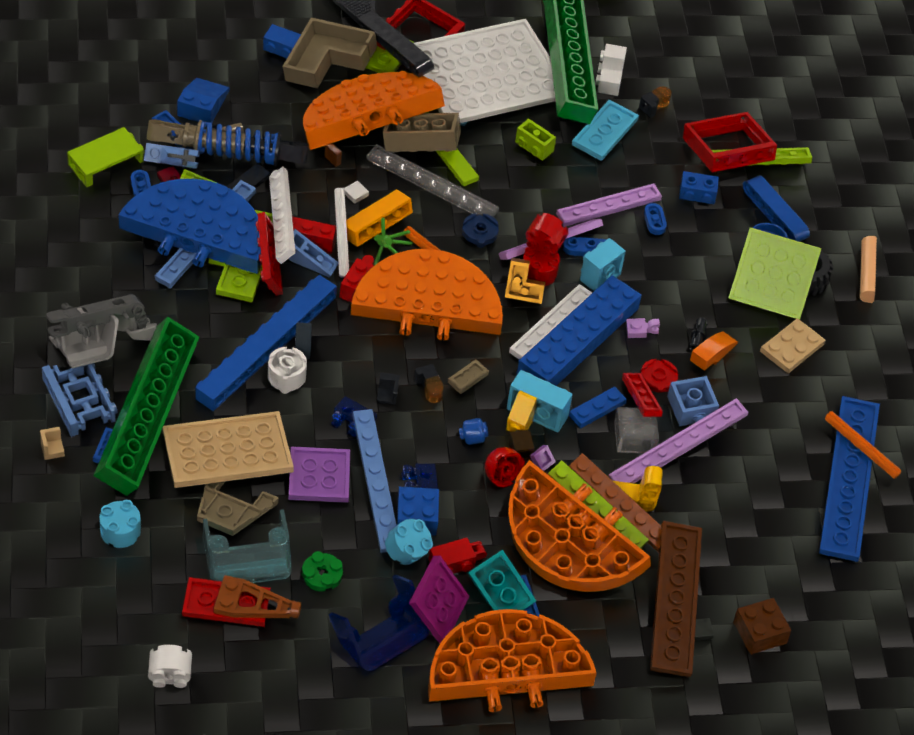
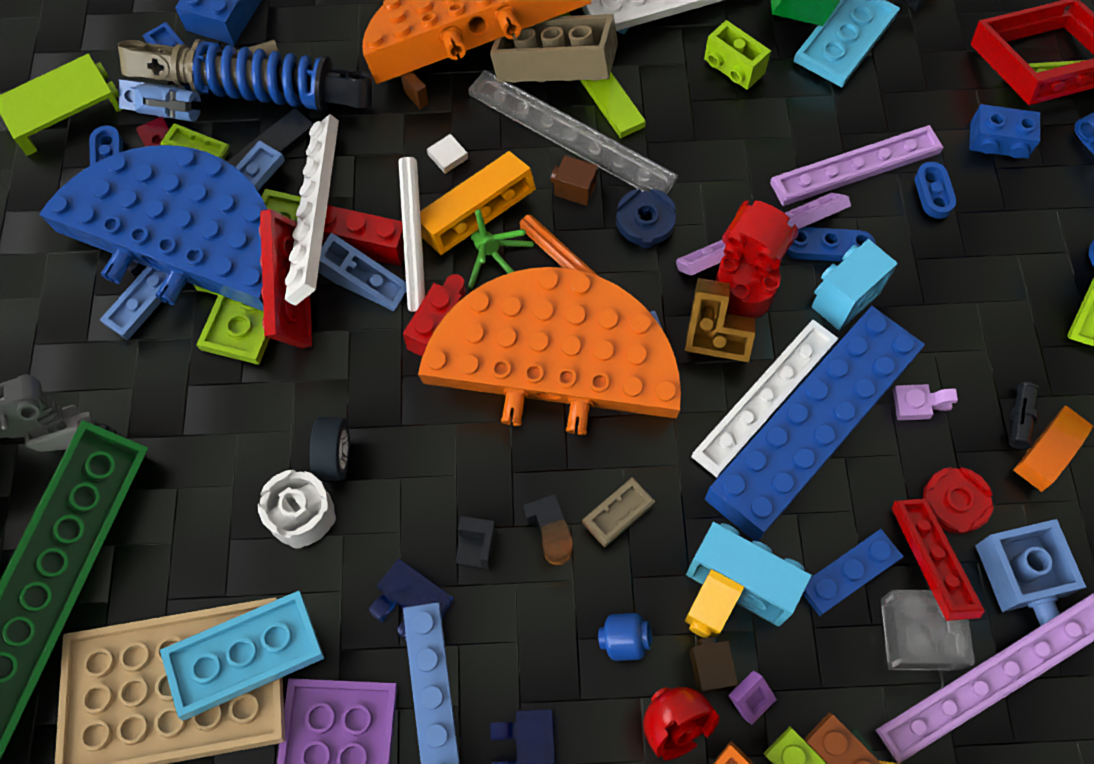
camera: 10 degrees right, 15 degrees up
blue brick [195,275,337,411] -> none
none -> medium azure plate [160,591,324,721]
none -> reddish brown brick [550,155,598,206]

